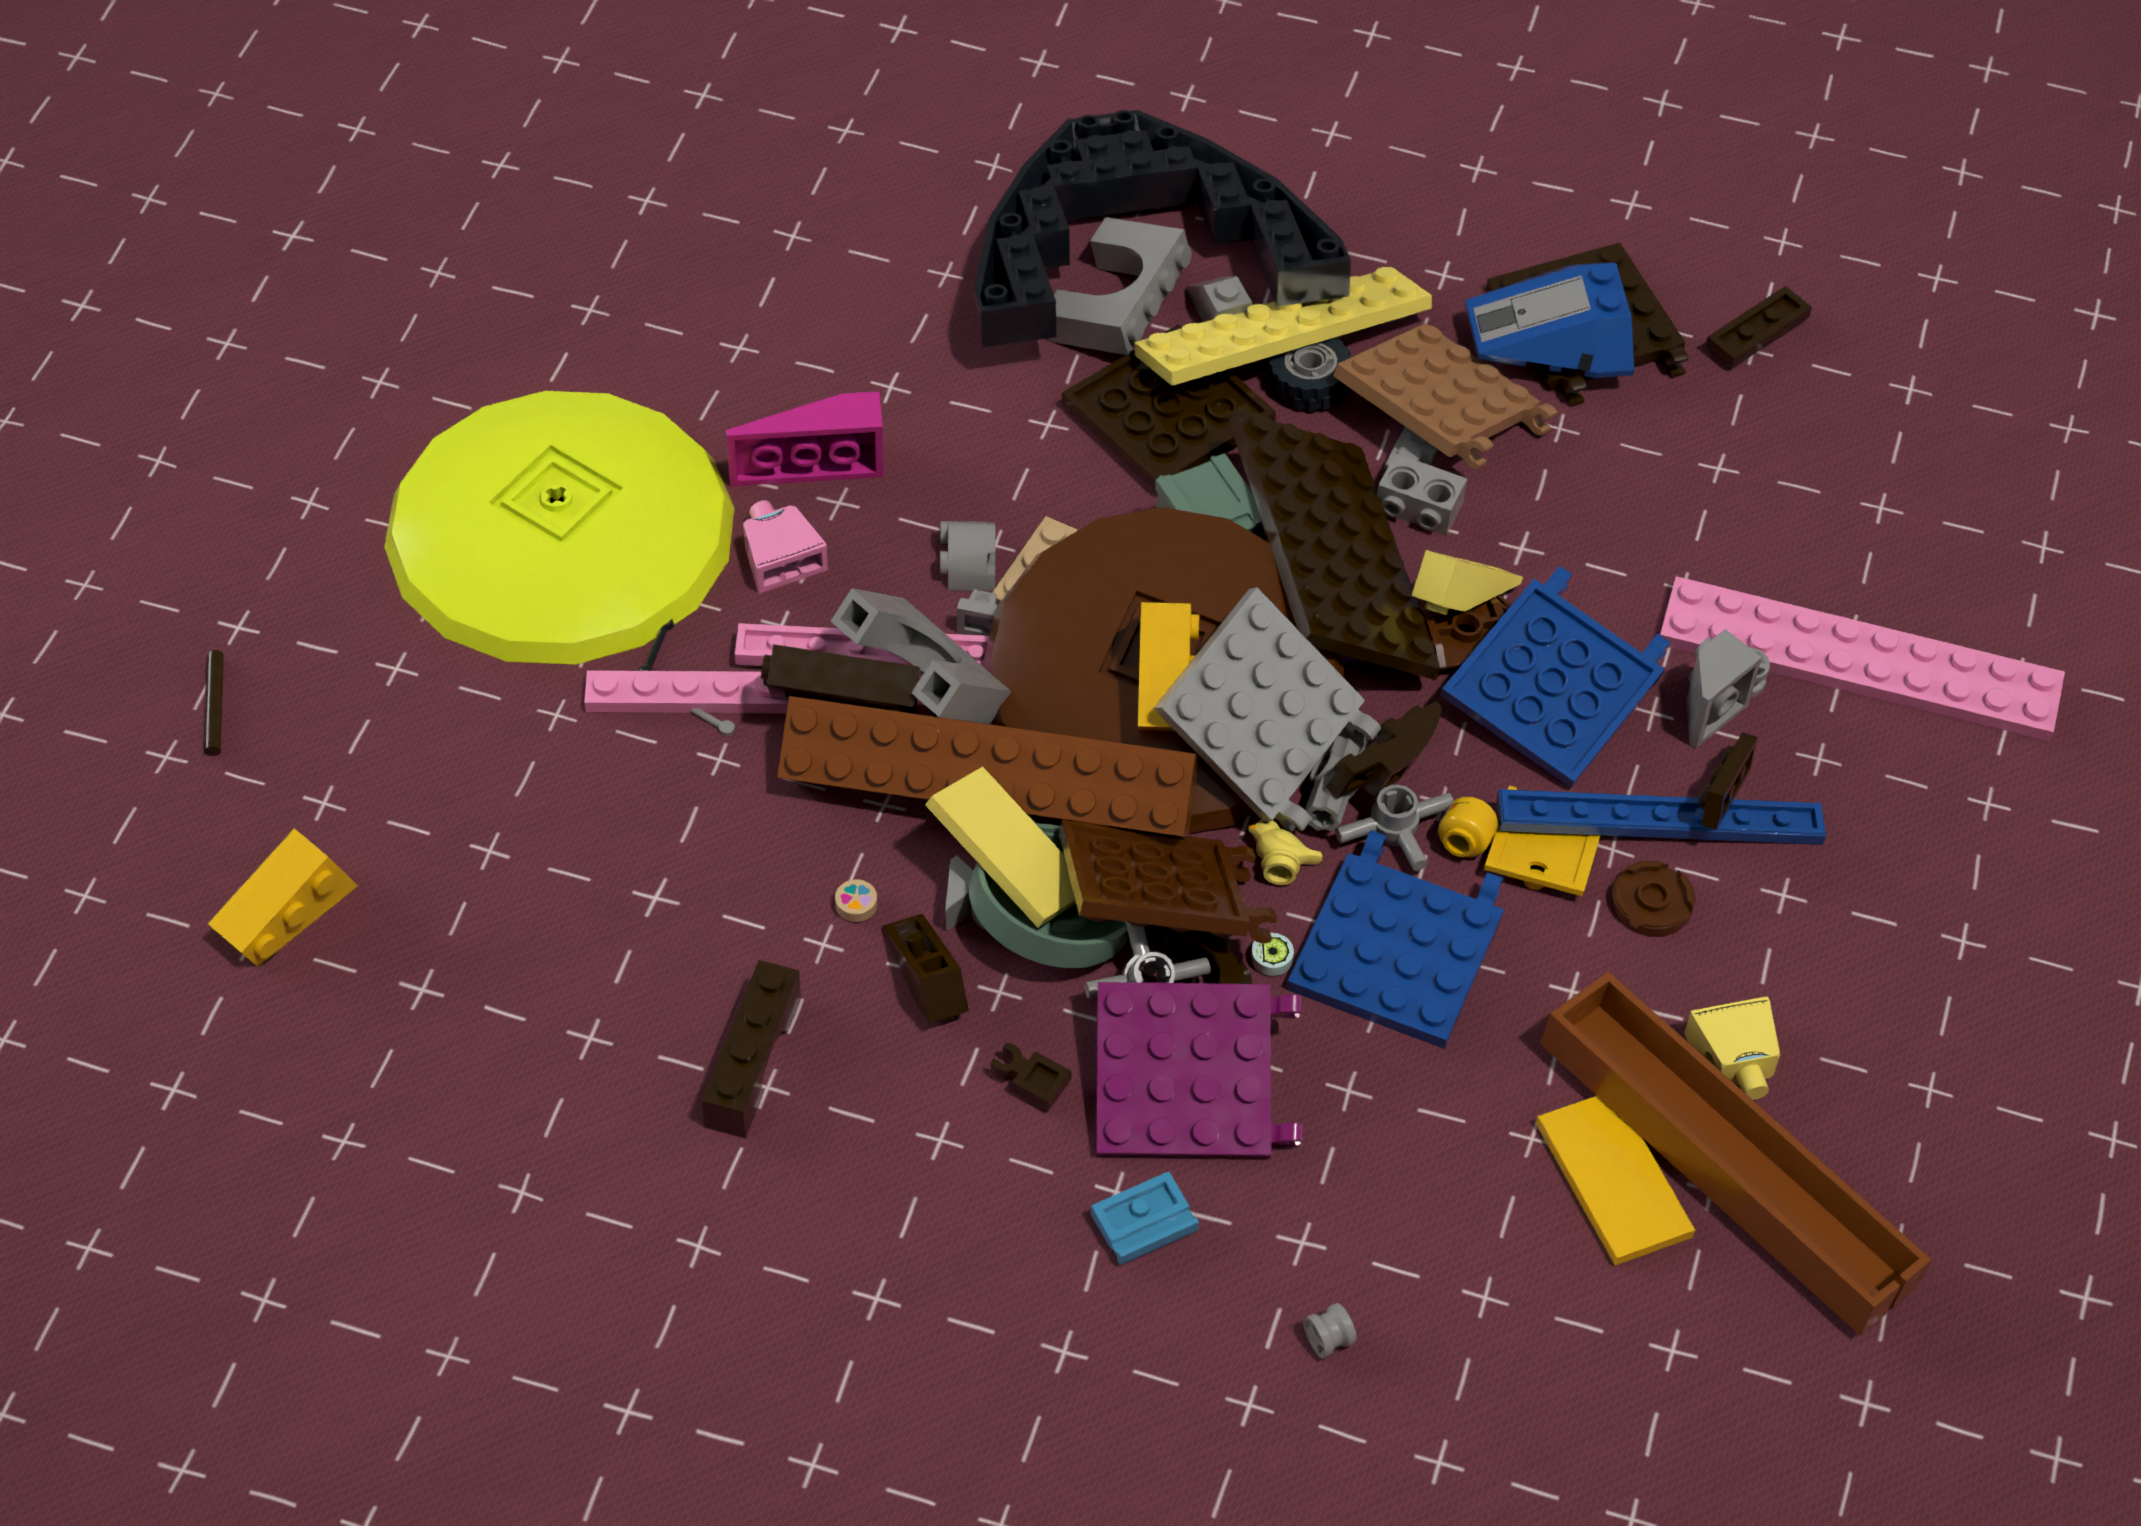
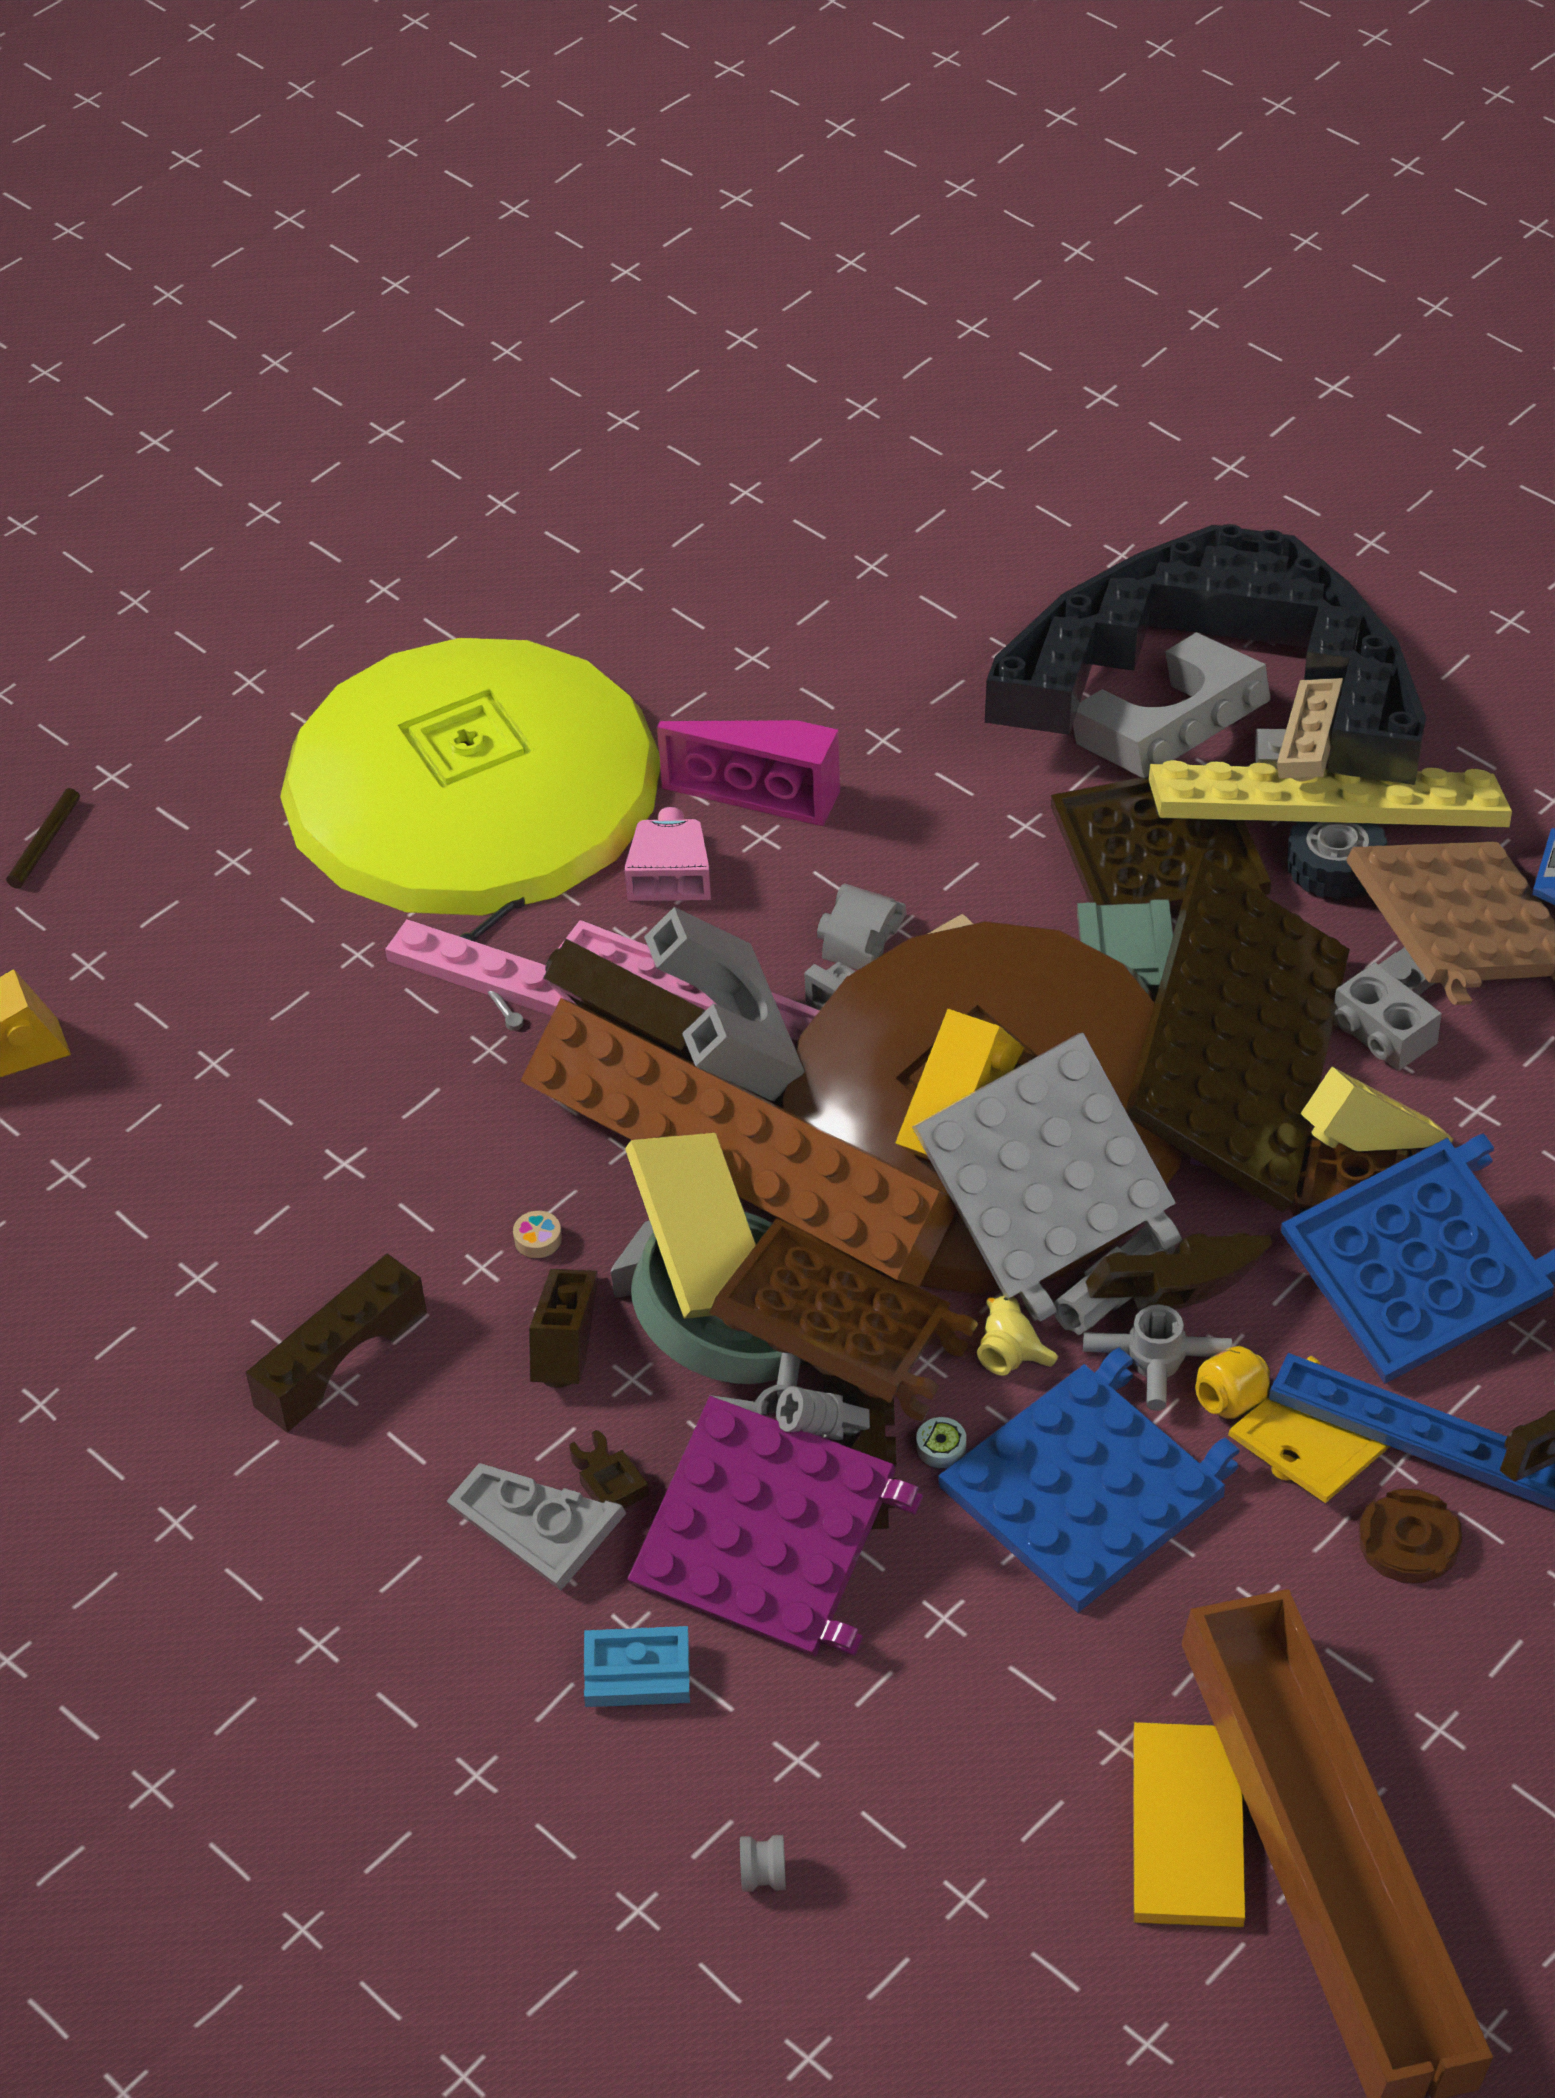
camera: 30 degrees right, 5 degrees down
light yellow torso [1684,996,1780,1100] -> none
none -> light grey wing [447,1463,626,1591]
none -> light grey hinge [776,1386,870,1440]
none -> tan plate [1277,678,1344,781]

